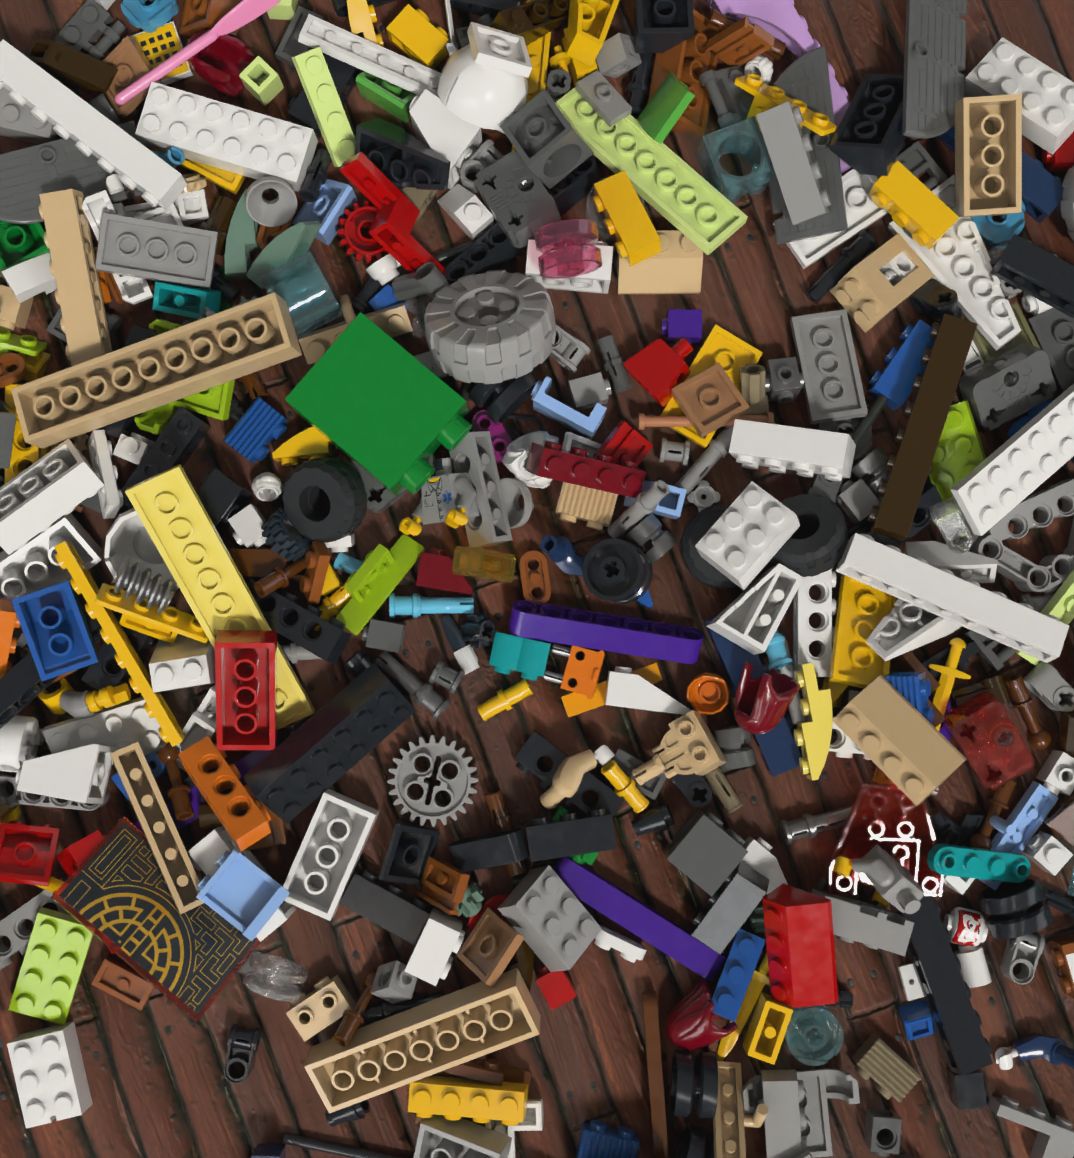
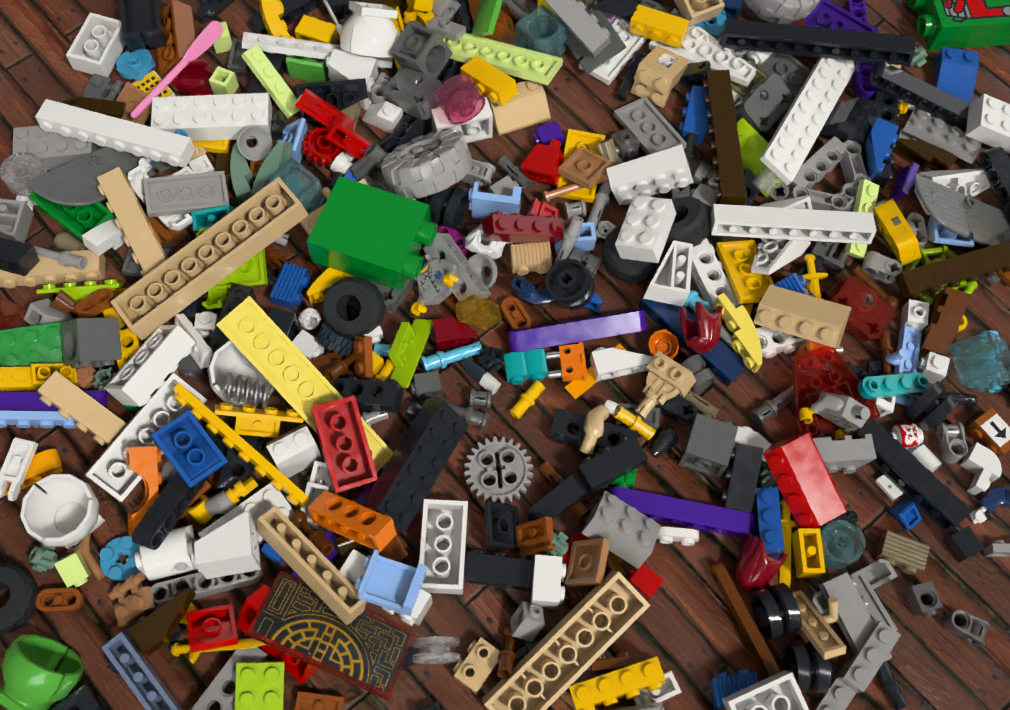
camera: 25 degrees left, 20 degrees down
none -> white brick [960,443,1002,496]

